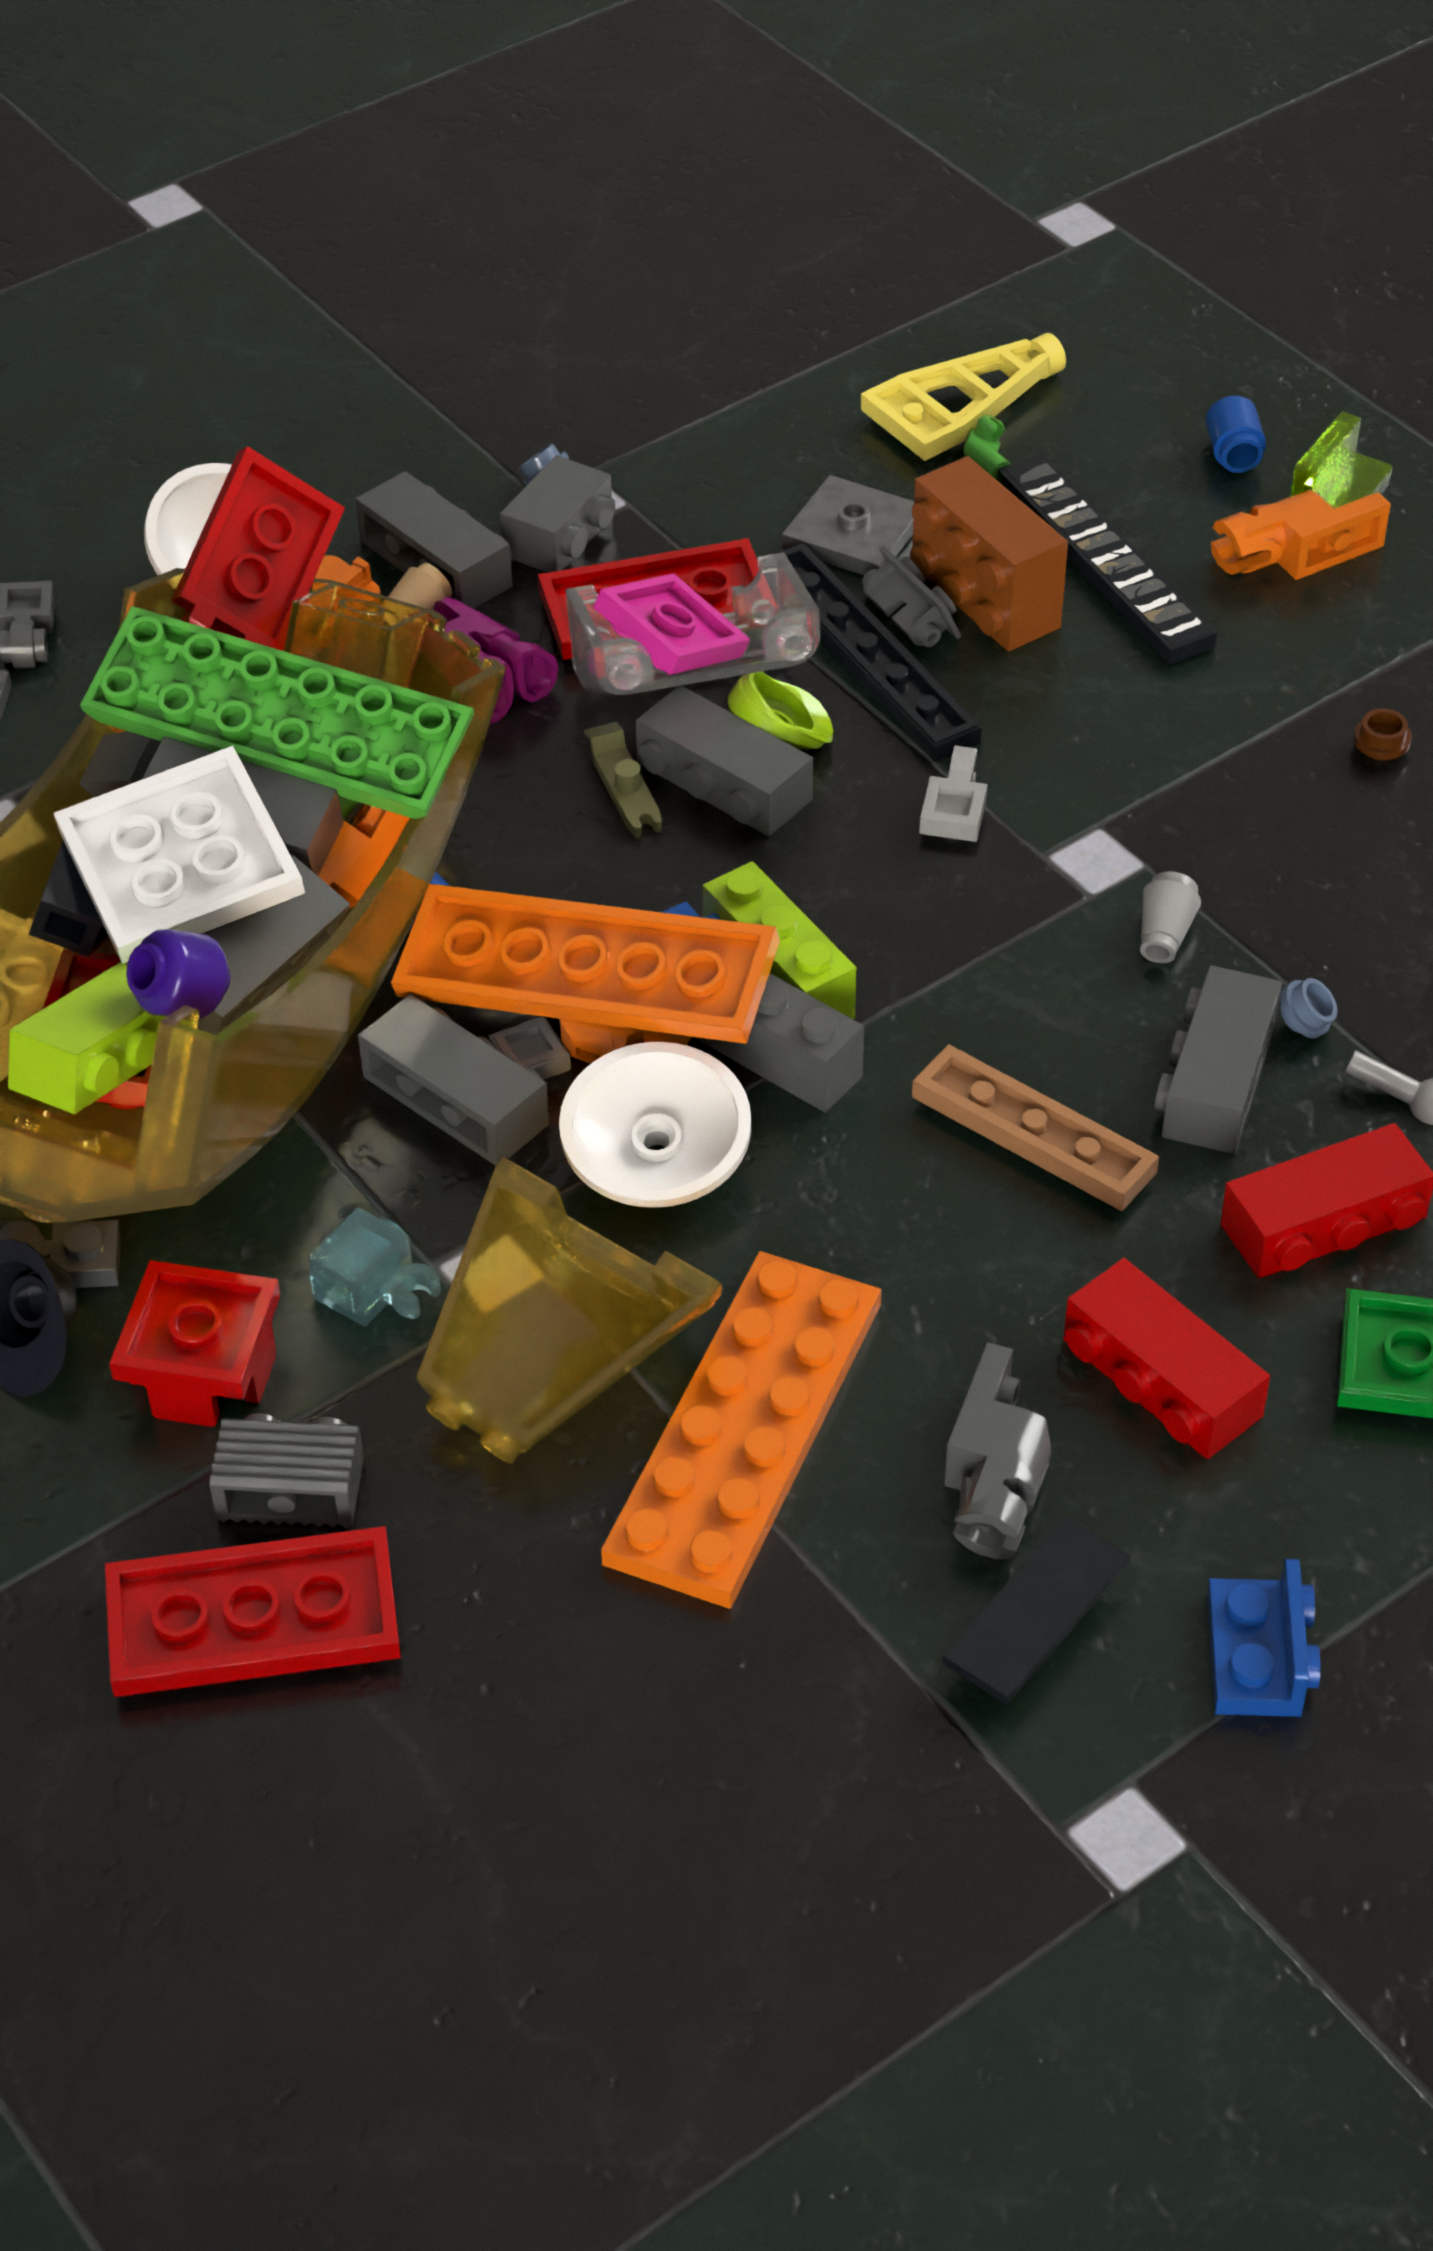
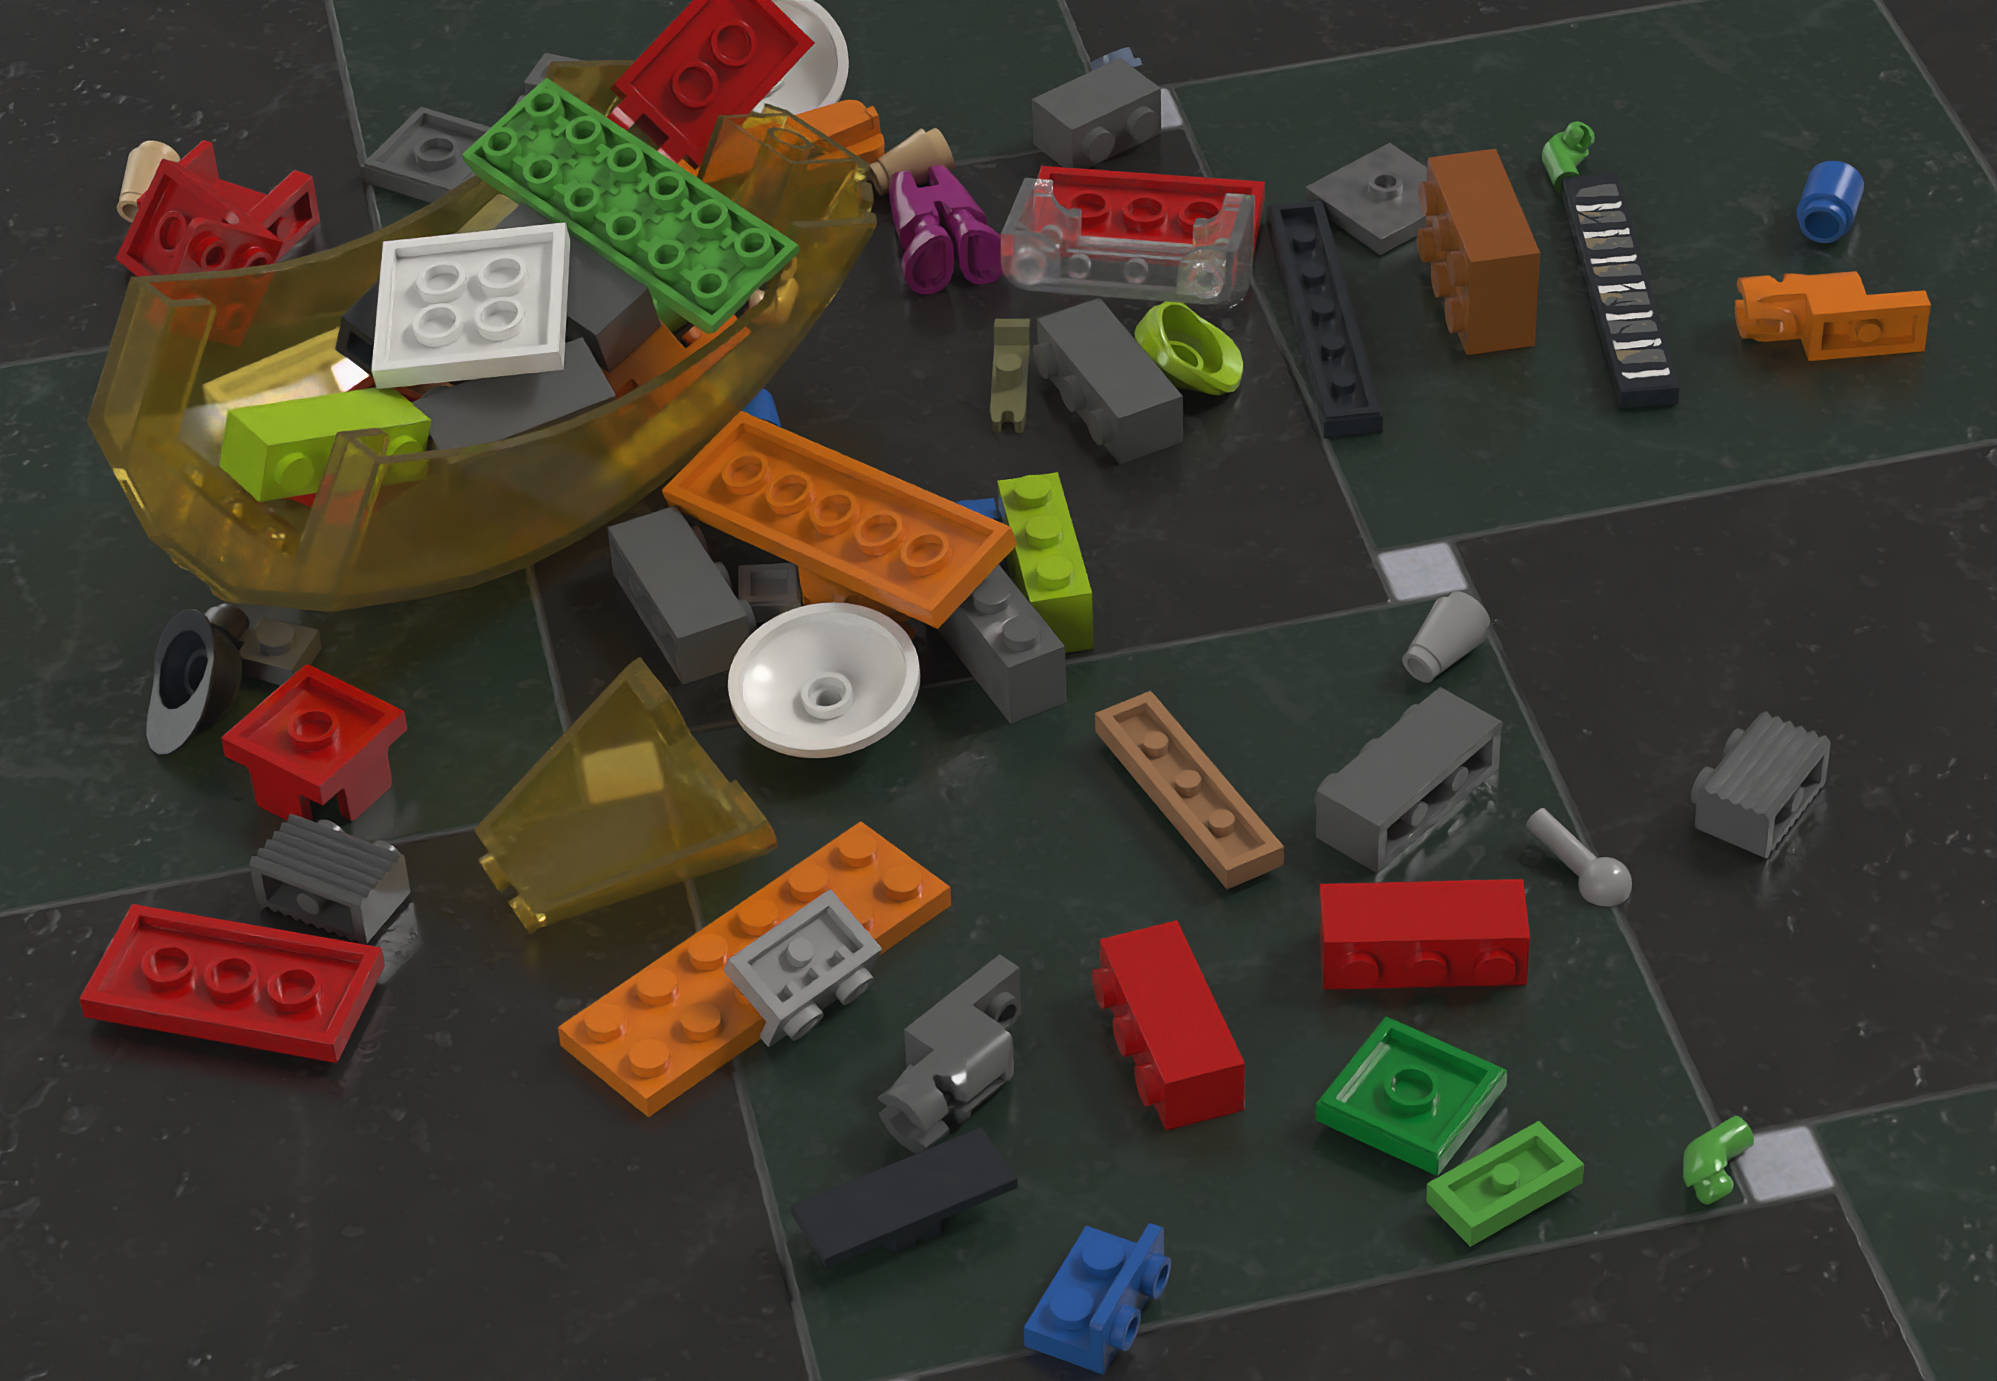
camera: 25 degrees right, 5 degrees down
dark purple head [126,929,230,1019] -> none
clear light blue brick [308,1207,441,1327] -> none
dark grey brick [355,471,513,609] -> none
dark pink plate [593,573,750,675] -> none
light yellow plate [861,333,1066,461] -> none
dark grey hinge [862,545,961,647] -> none
light grey plate [919,745,987,842] -> none
sand blue plate [1280,978,1338,1038] -> none
clear neon green panel [1291,411,1392,508] -> none
reddish brown plate [1353,708,1412,761] -> none
none -> light grey bracket [723,889,882,1047]

